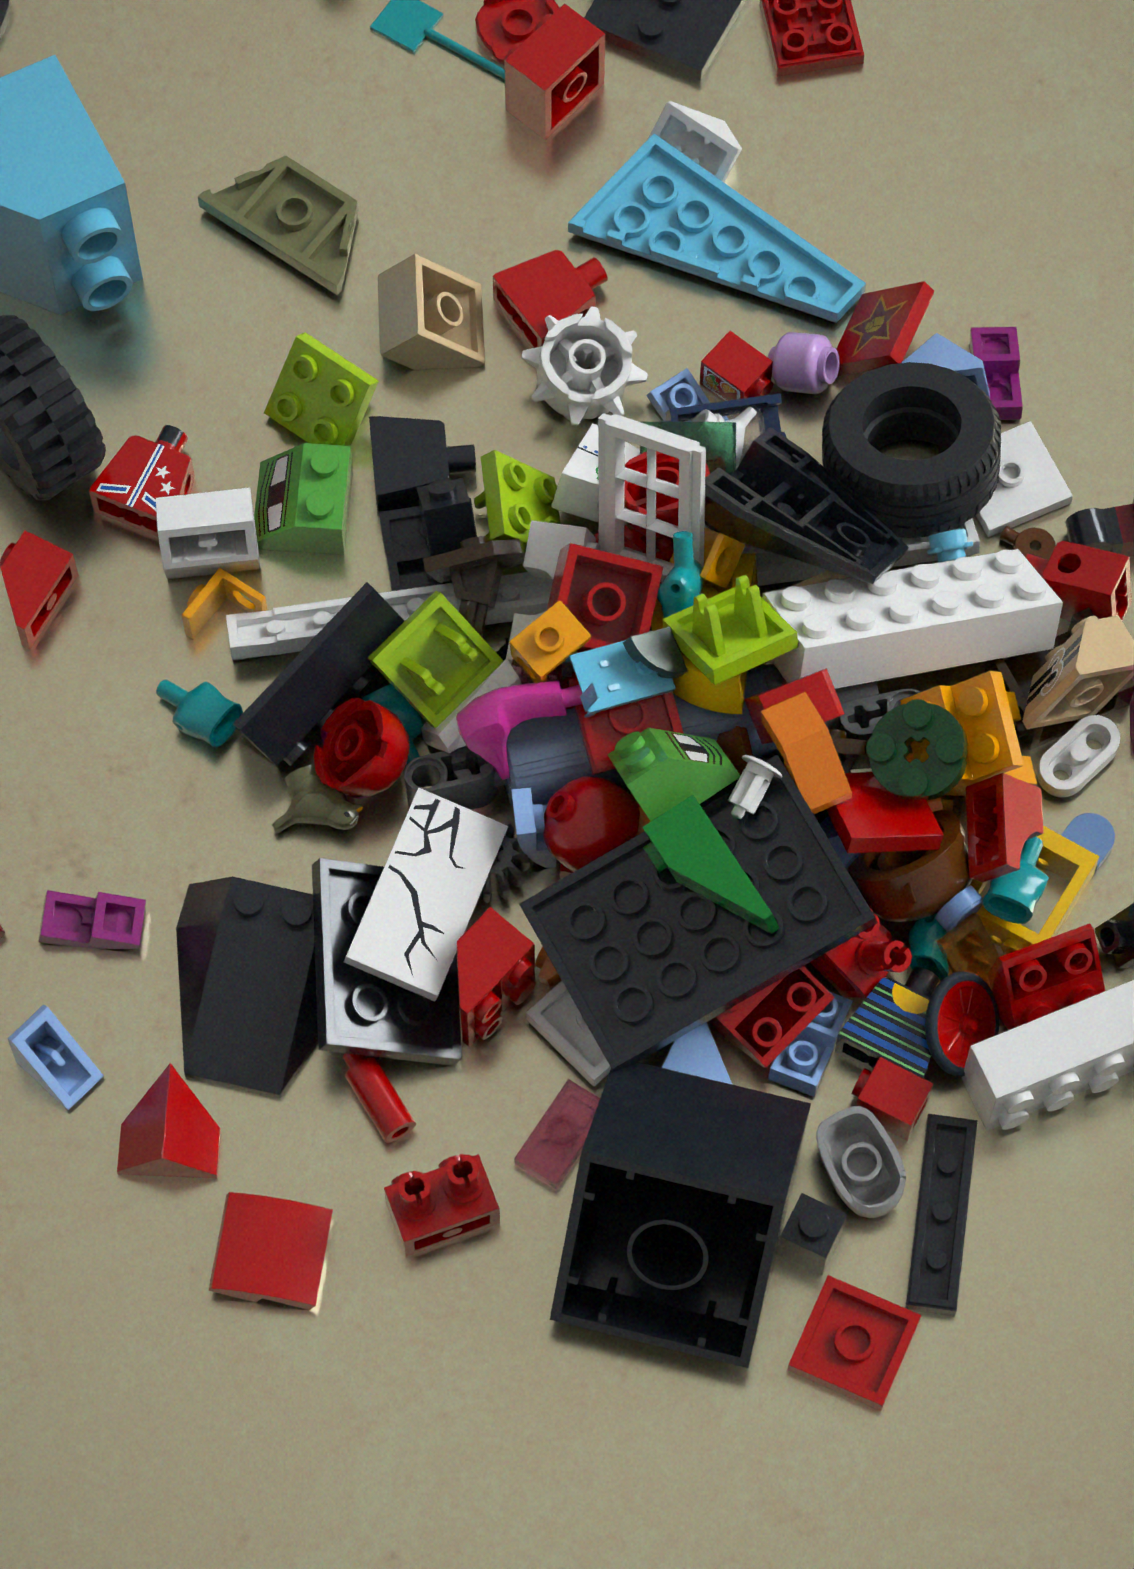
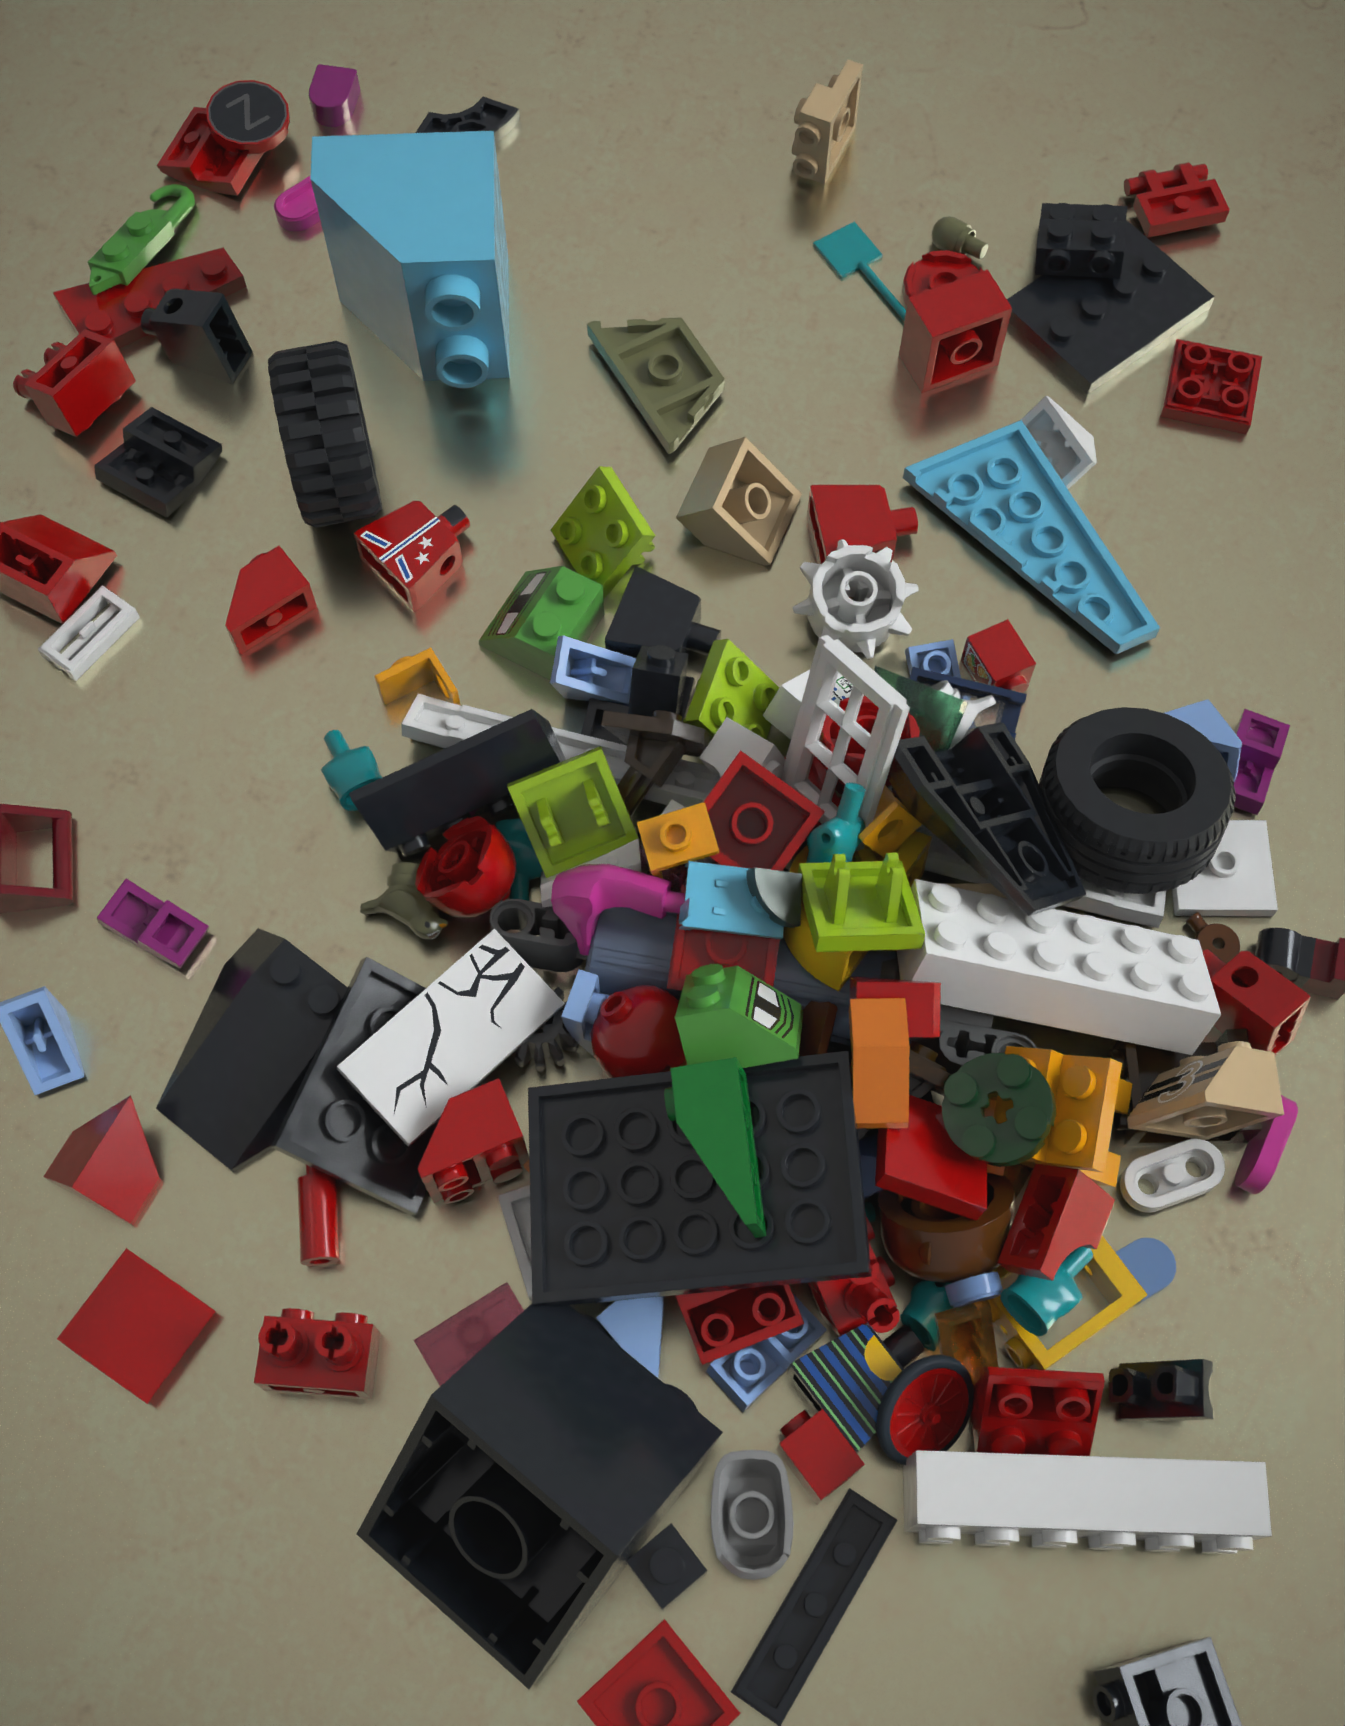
camera: 25 degrees right, 0 degrees up
white slope [156,488,261,579] -> none
white piece [728,755,782,819] -> none
lavender head [768,332,840,394] -> none
red tile [836,281,934,376] -> none
medium azure plate [927,529,973,563] -> none
none -> light blue slope [550,636,636,706]

